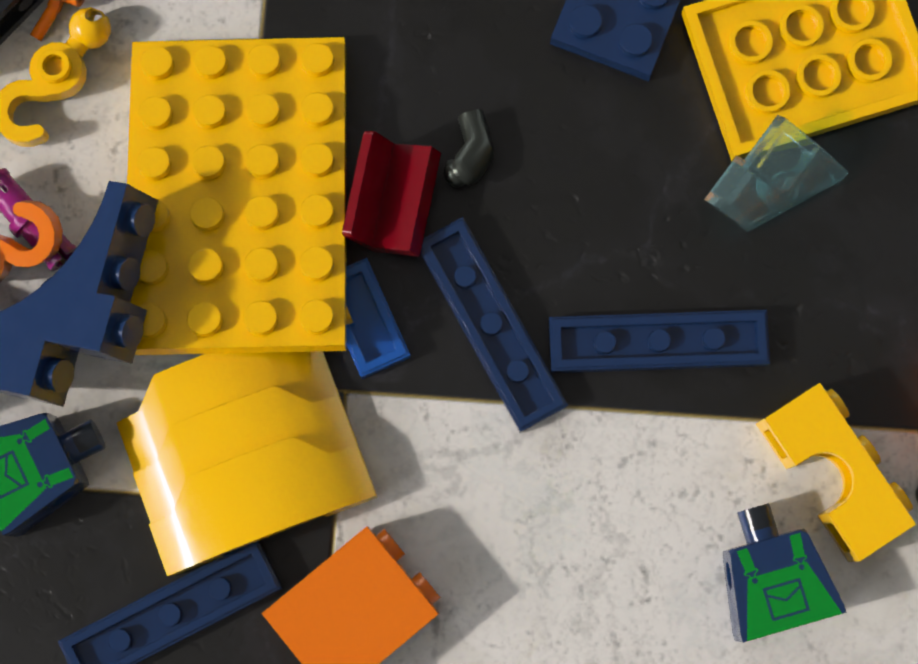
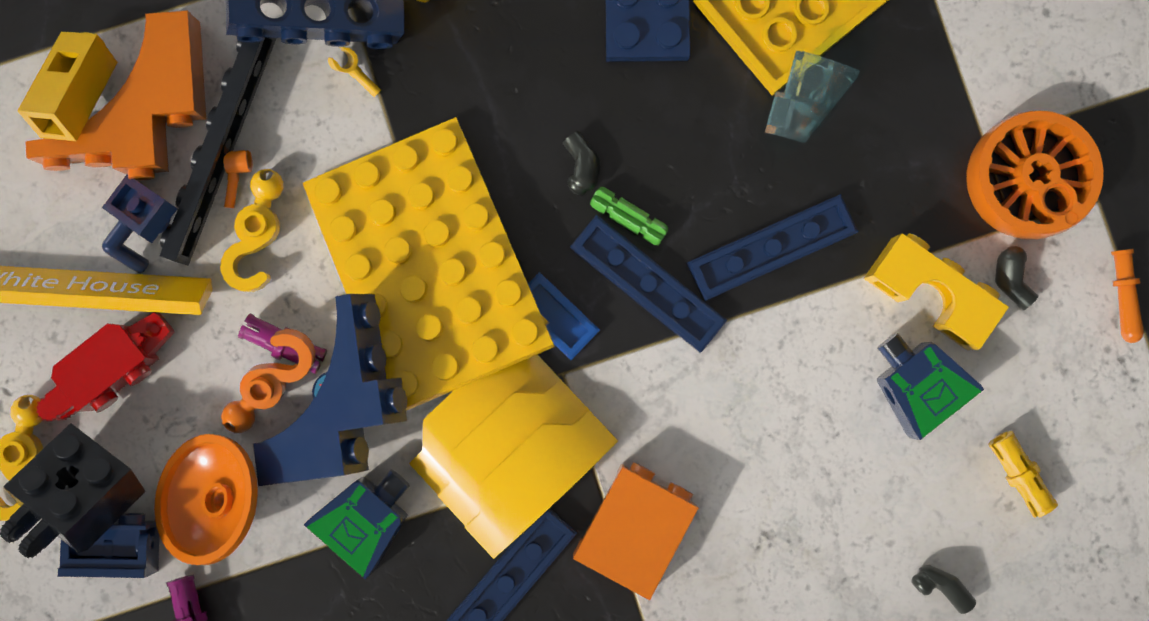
camera: 20 degrees left, 5 degrees up
dark red panel [342,131,441,257] -> none
none -> bright green axle [590,187,668,245]

